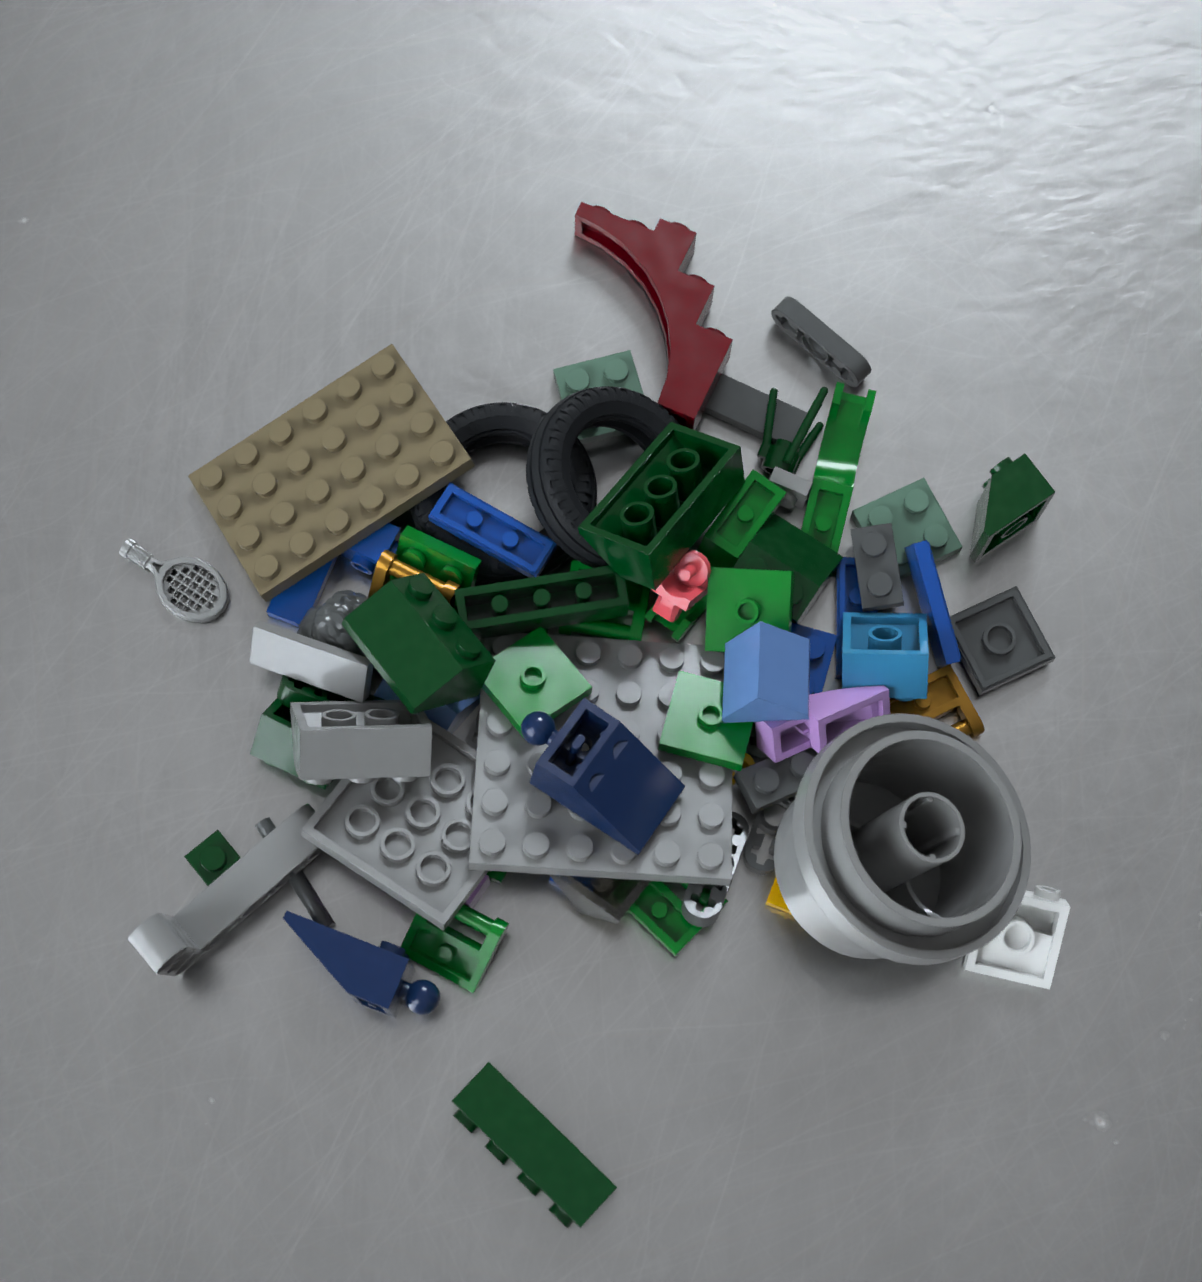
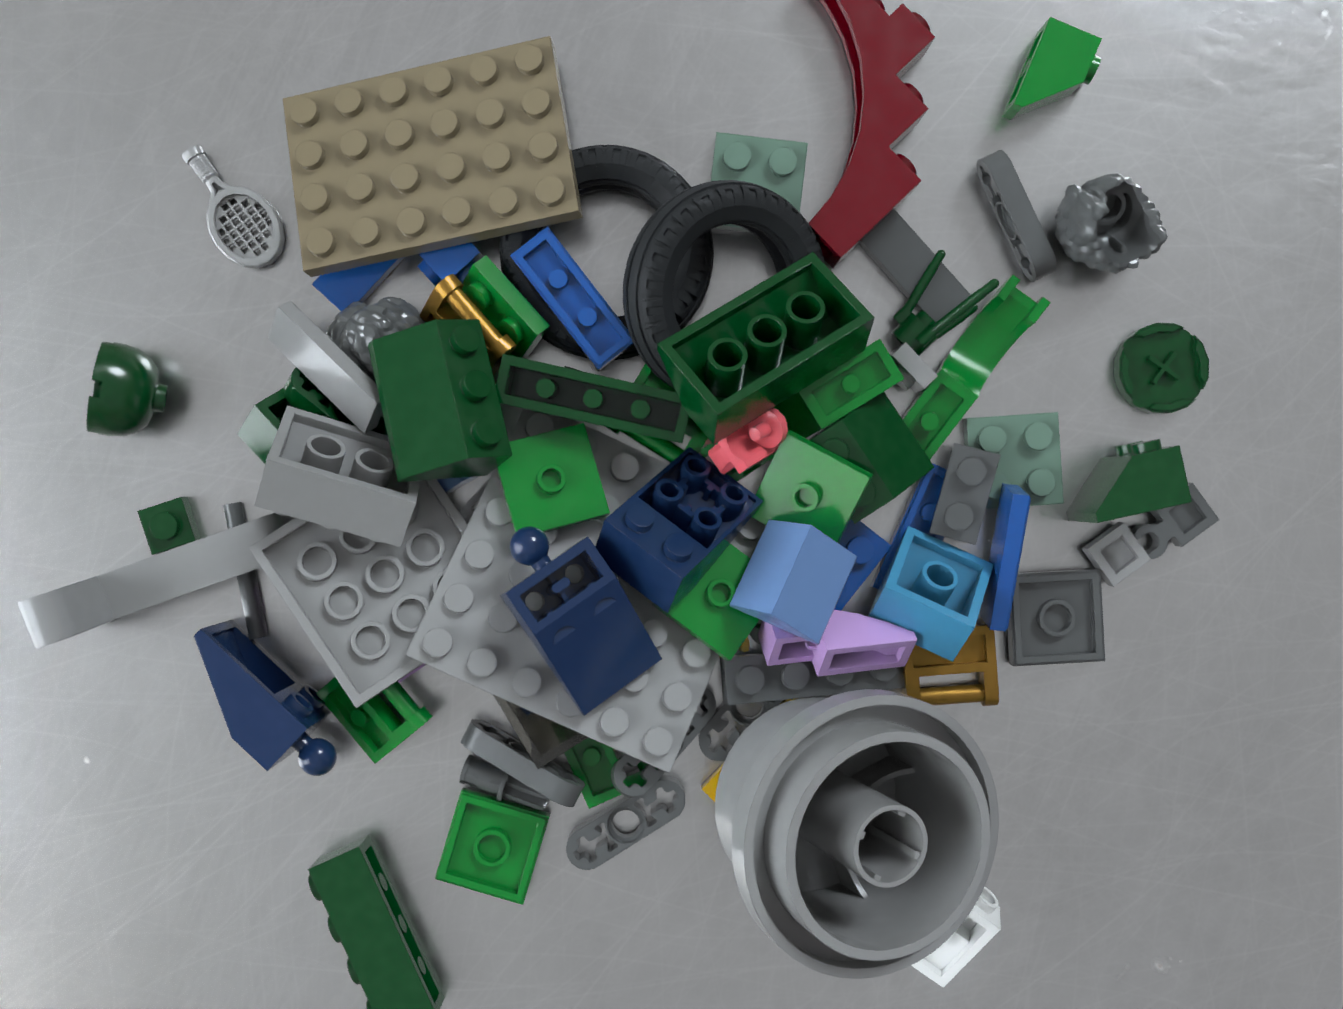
camera: 25 degrees right, 15 degrees up
none -> dark green cylinder [86,342,168,437]
none -> green plate [435,787,551,905]
none -> dark grey axle [459,754,550,810]
none -> dark grey beam [461,719,585,807]
none -> dark grey beam [566,775,685,870]
none -> dark blue slope [595,447,763,613]
none -> green slope [1002,17,1102,120]
none -> dark grey hair [1055,173,1168,274]
none -> light grey plate [1081,522,1151,587]
none -> dark green tile [1114,323,1209,414]
none -> dark grey plate [1131,483,1219,559]

